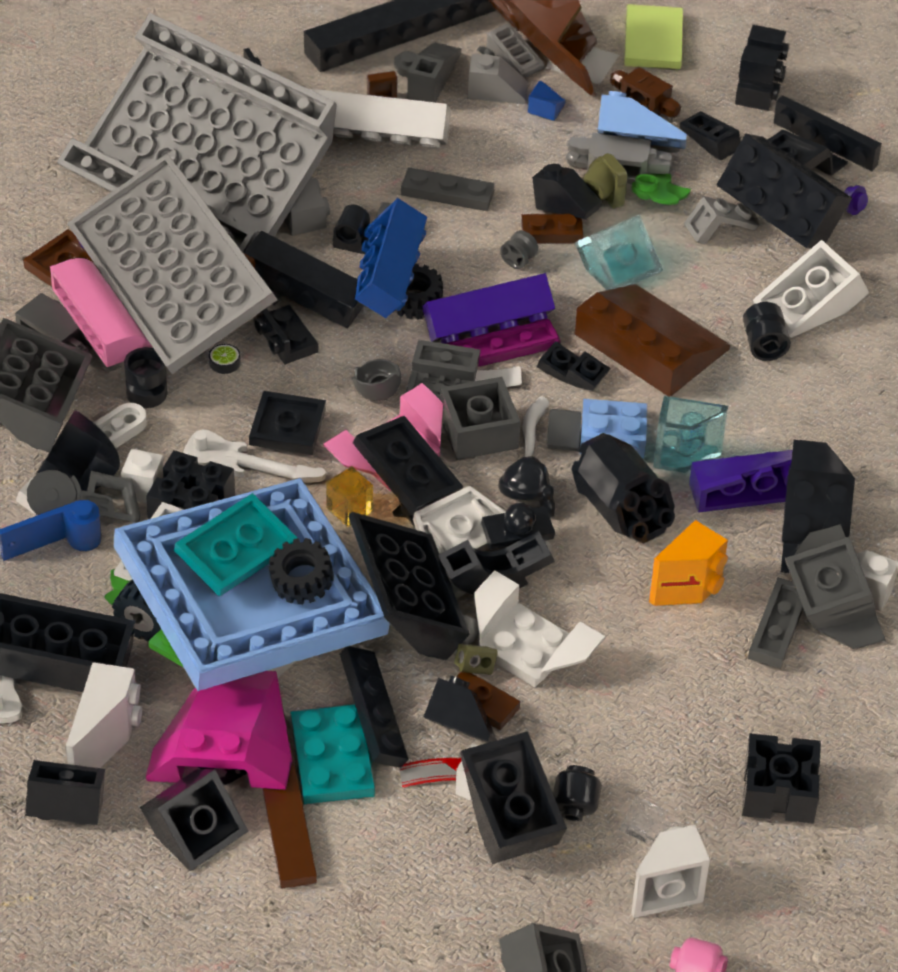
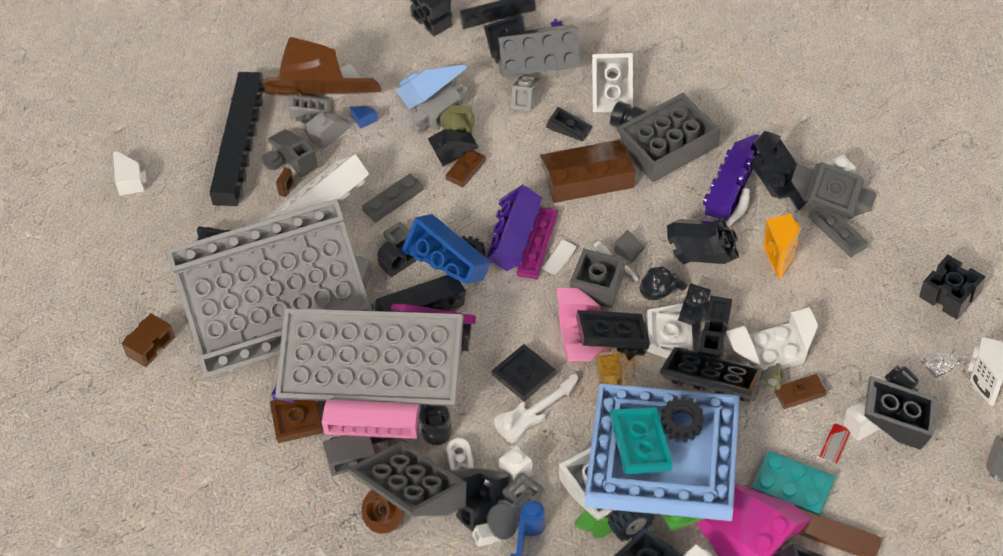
camera: 50 degrees left, 5 degrees up
black brick [146,450,235,519] -> none
black plate [340,646,409,768] -> none
dark grey hair [352,359,401,401] -> none
dark grey slope [405,340,480,400] -> none
black slope [423,676,497,743] -> none
dark grey wheel [500,230,539,269] -> none
black slope [537,341,611,391] -> none
clear light blue slope [575,214,664,290] -> none
light blue plate [580,399,647,459] -> none
reddish brown piece [610,67,681,118] -> none
yellowish green tile [624,4,683,70] -> none
bright green plate [631,174,691,205] -> none
clear light blue slope [653,396,728,473] -> none
black slope [679,111,741,160] -> none
none -> reddish brown brick [121,313,175,367]
none -> magenta tile [391,304,476,324]
none -> black slope [546,106,592,141]
none -> dark grey slope [617,93,720,182]
none -> white animal [726,188,750,228]

